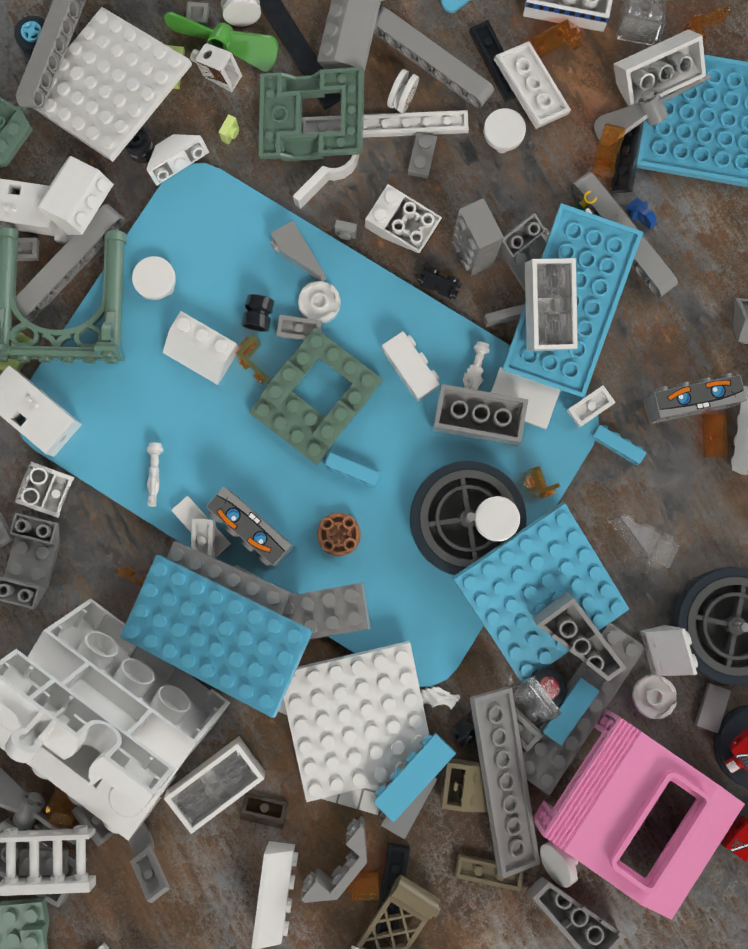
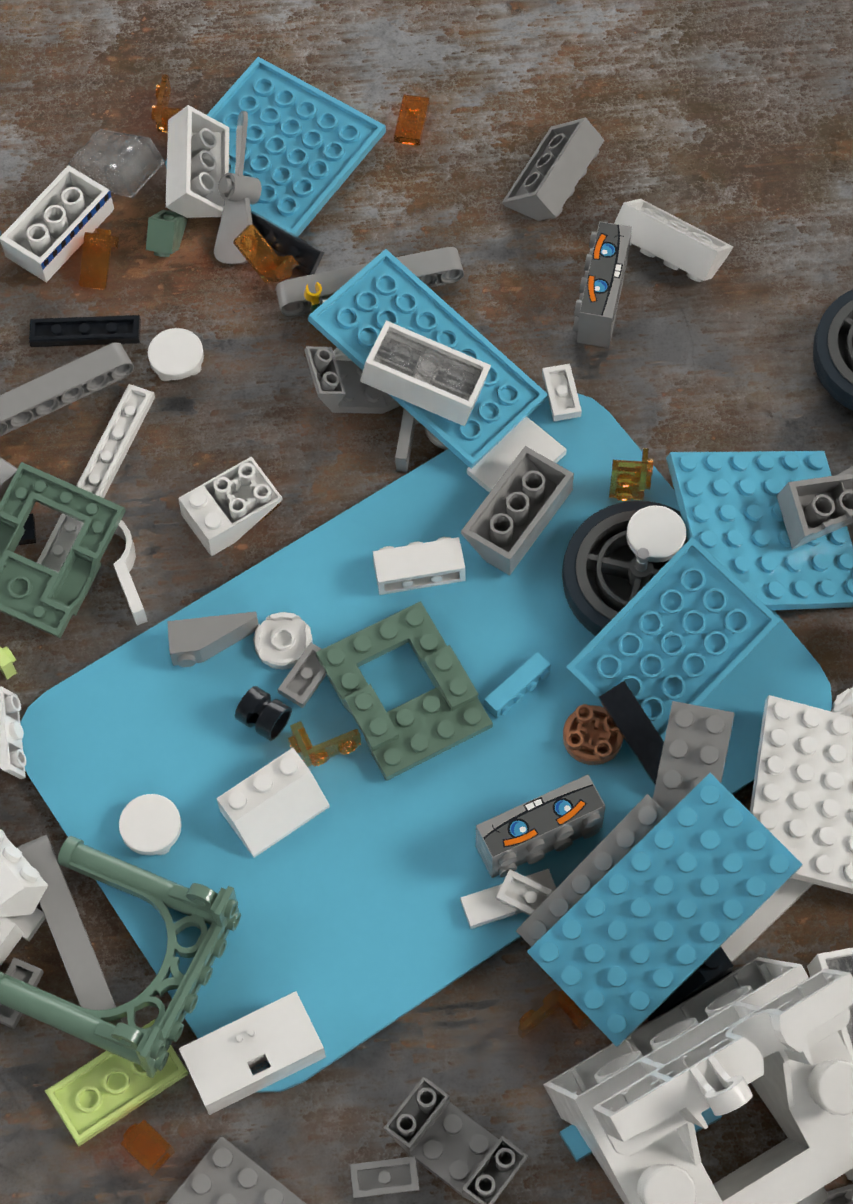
camera: 65 degrees left, 20 degrees down
white slope [15,462,75,518] -> none
white piece [147,443,163,507] -> none
light grey plate [335,220,357,240] -> none
white head [387,69,419,114] -> none
light grey plate [408,132,437,179] -> none
black hinge [417,266,462,300] -> none
light grey brick [451,198,504,276] -> none
white piece [462,341,490,390] -> none
white tile [494,41,571,129] -> none
medium azure piece [593,425,647,465] -> none
clear slope [608,513,680,569] -> none
blue piece [626,197,657,230] -> none
clear orange plate [702,414,728,458] -> none
none -> sand green slope [146,209,188,257]
none -> medium azure plate [567,537,781,741]
none -> black tile [598,681,664,785]

